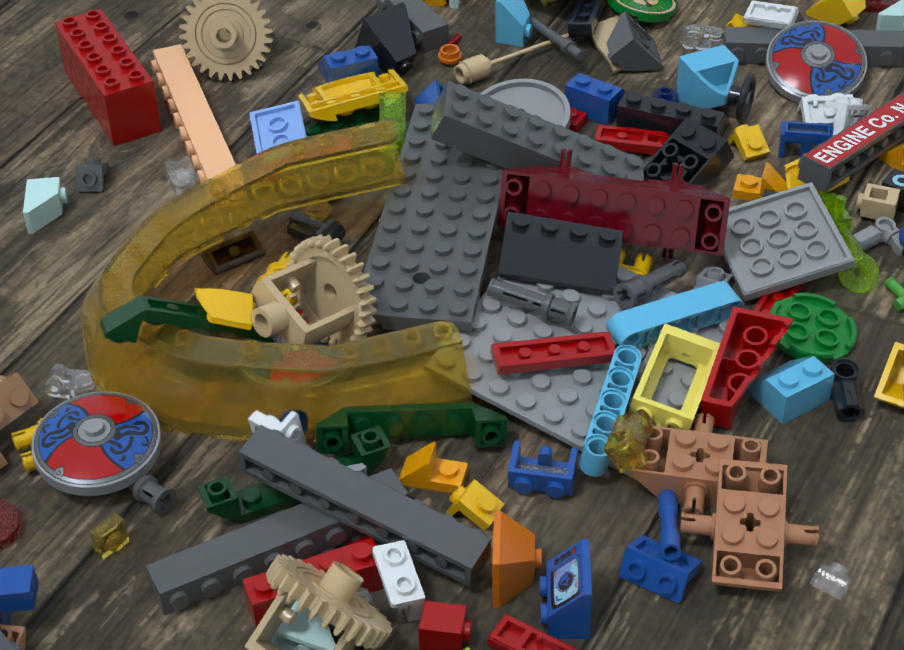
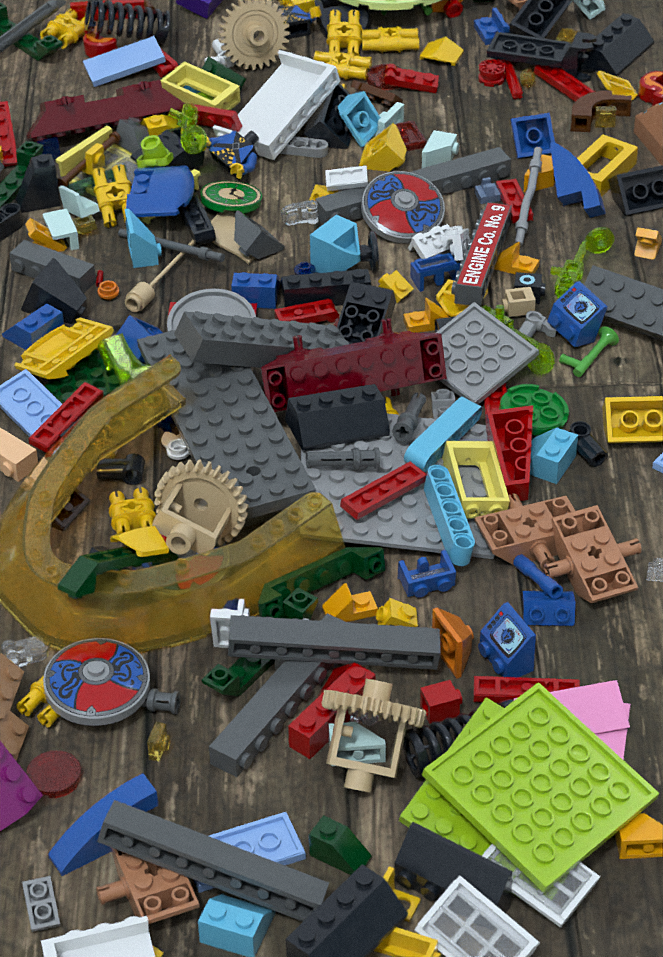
camera: 30 degrees left, 0 degrees up
white bracket [372,540,425,622] -> none
clear yellow leg [604,409,653,473] -> none

